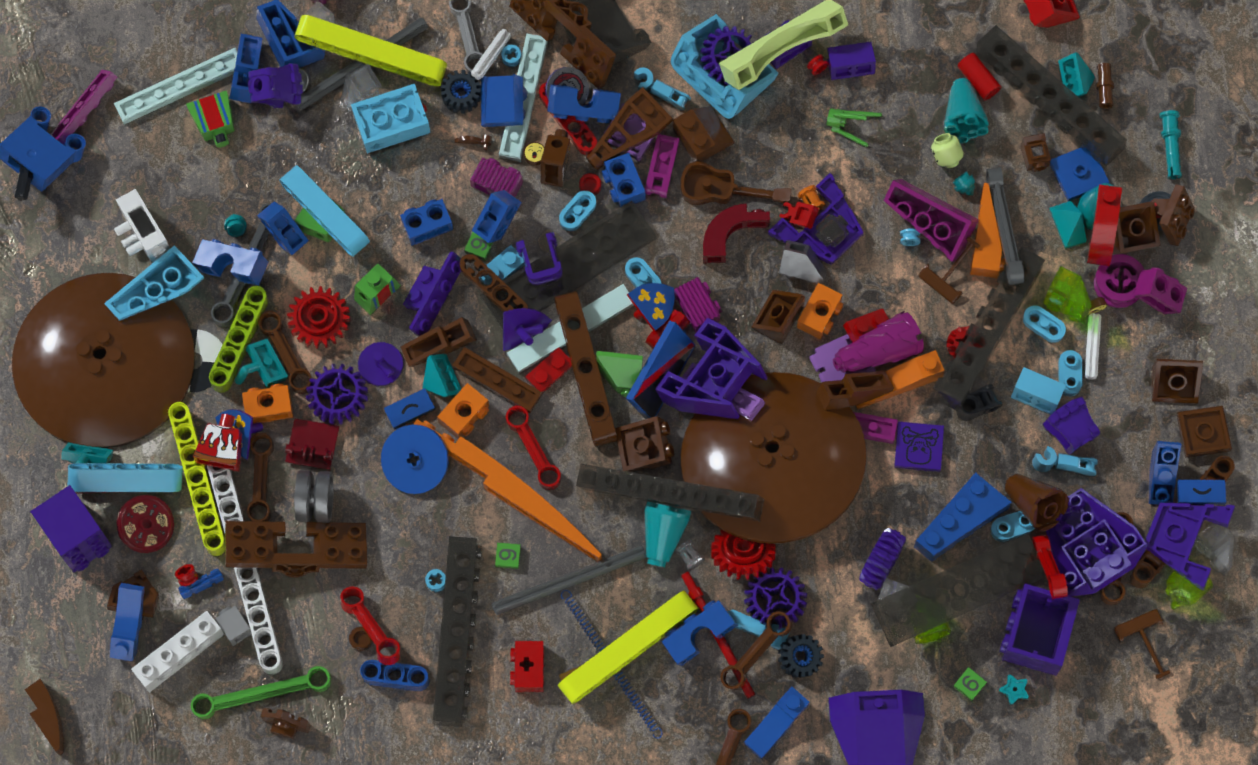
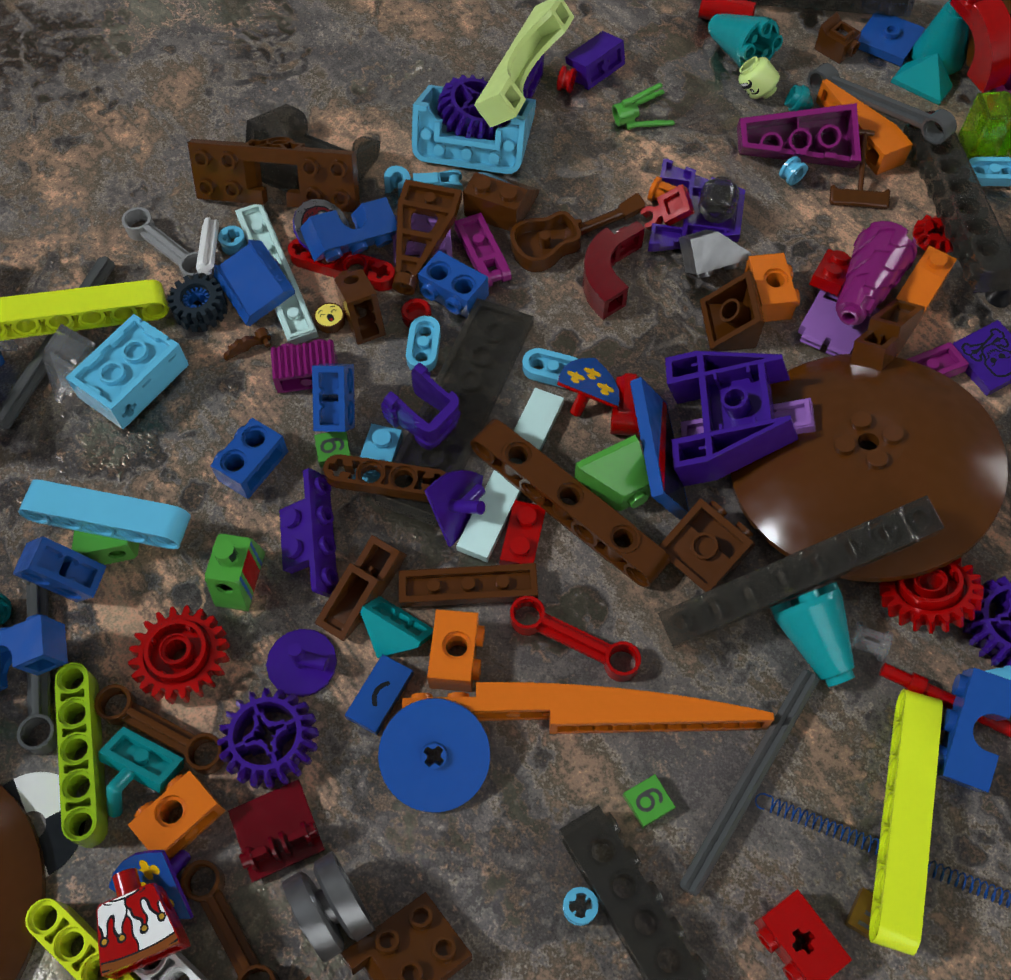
camera: 35 degrees left, 10 degrees down
magenta brick [674,277,722,333] -> none

